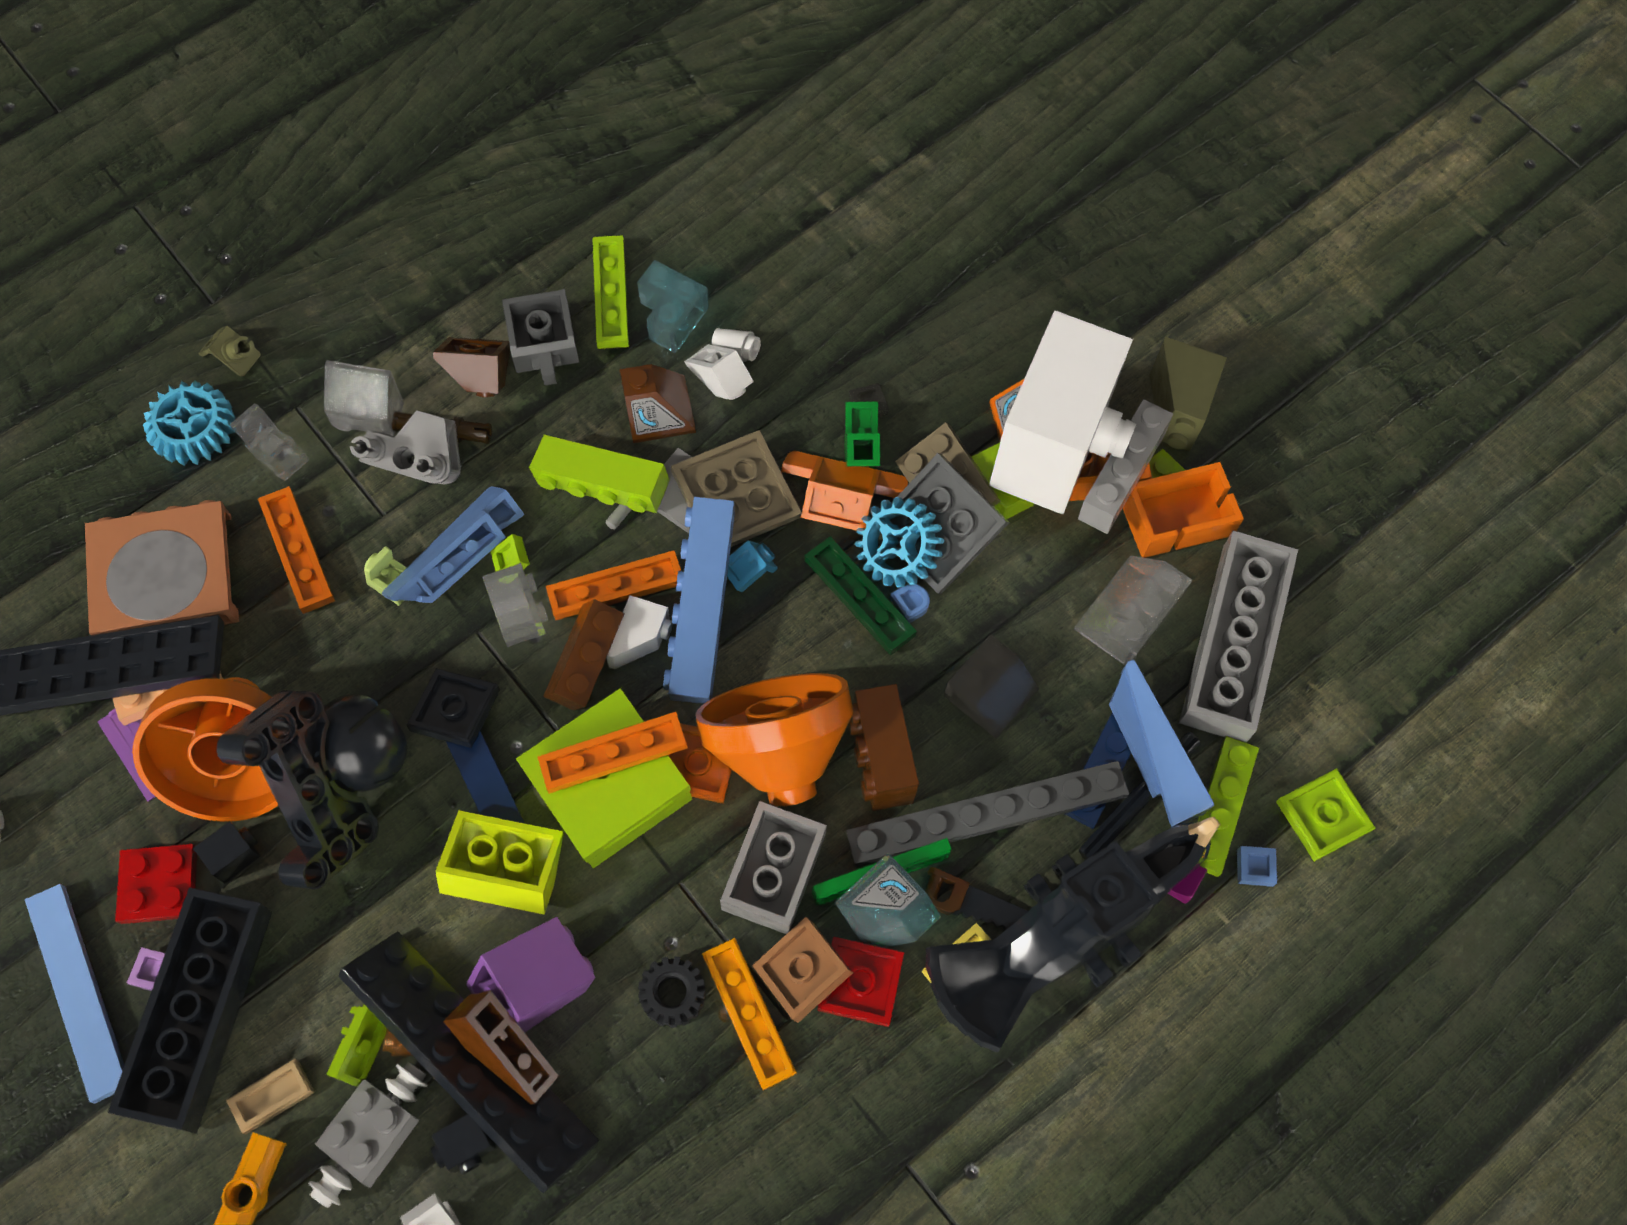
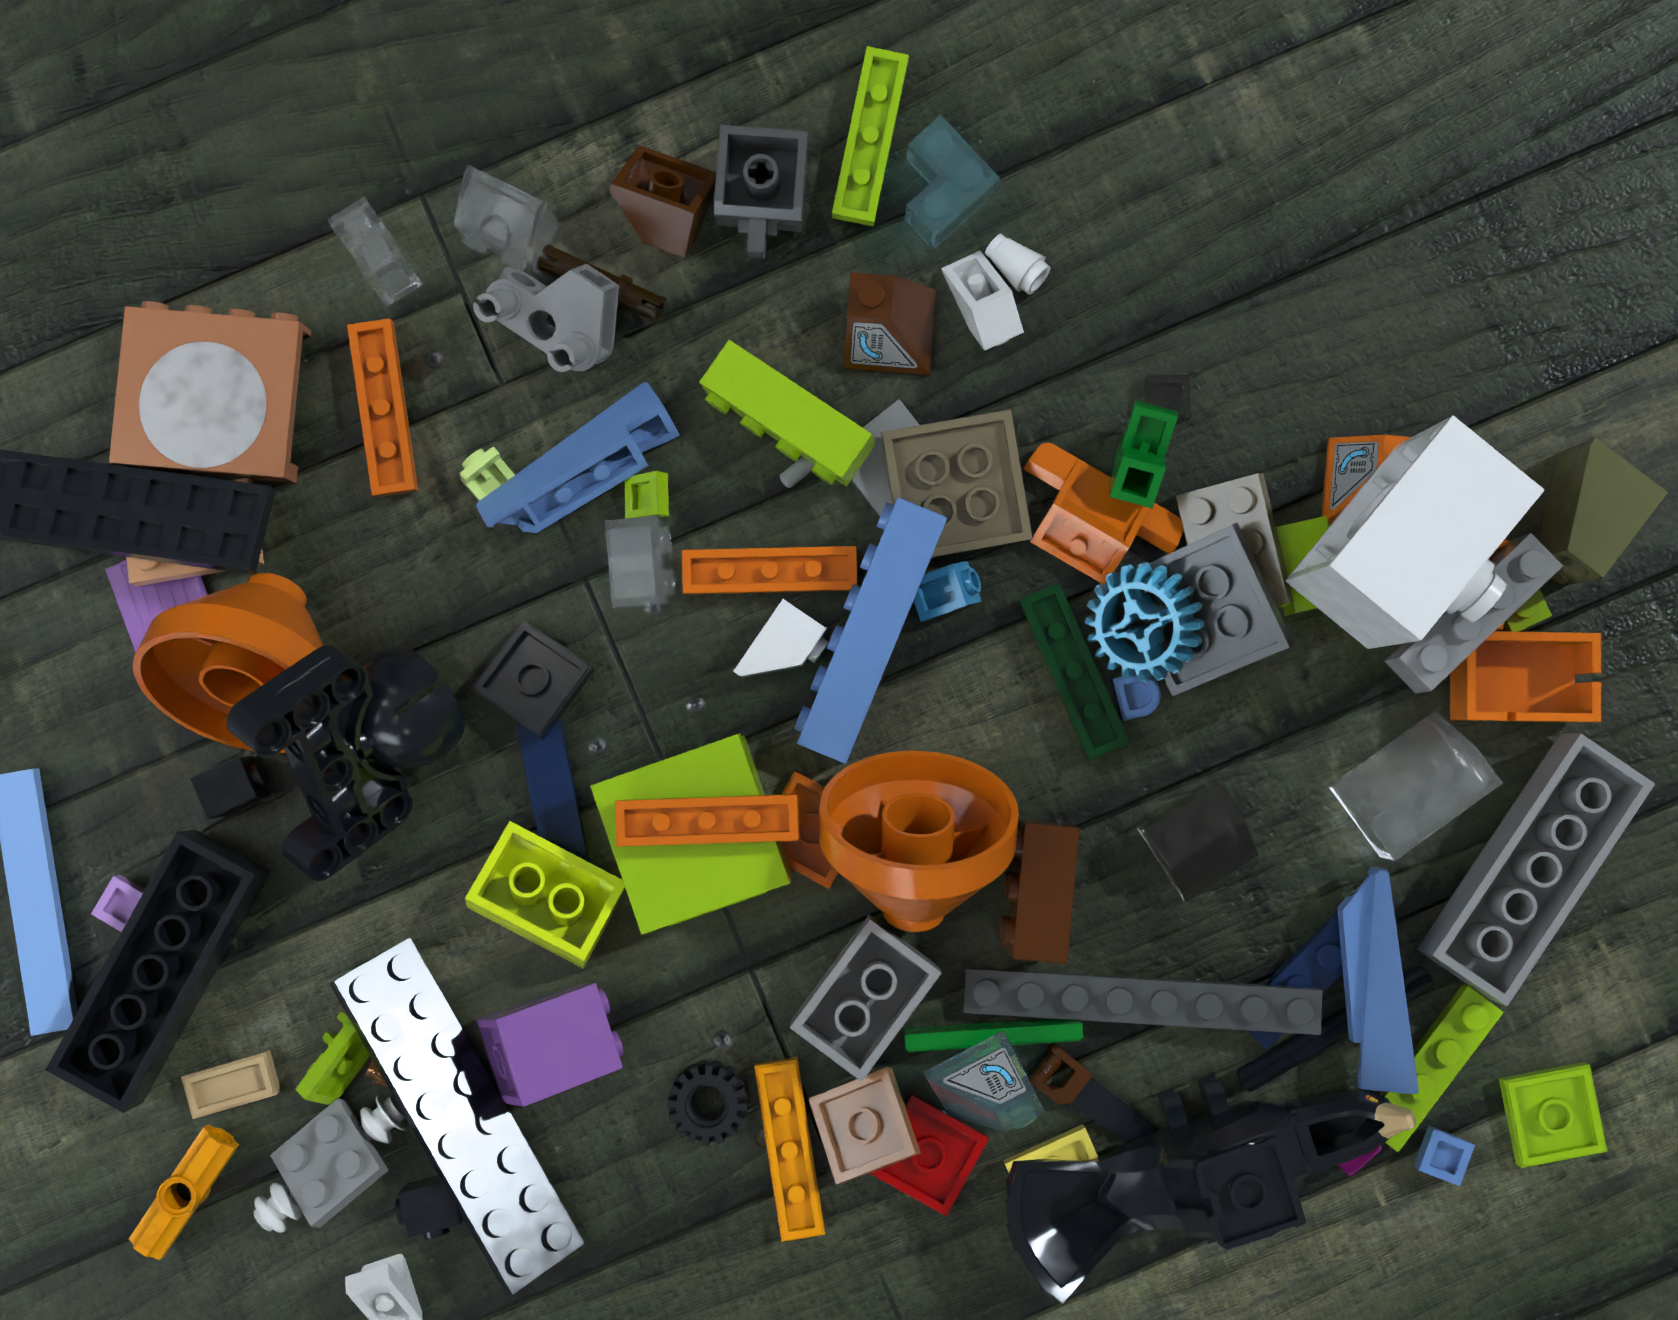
camera: 20 degrees right, 20 degrees up
red plate [115,844,197,924] -> none
medium azure gear [143,380,236,466] -> none
olive bracket [198,326,261,377] -> none
reddish brown slope [443,990,559,1104] -> none
reddish brown brick [543,599,625,710] -> none

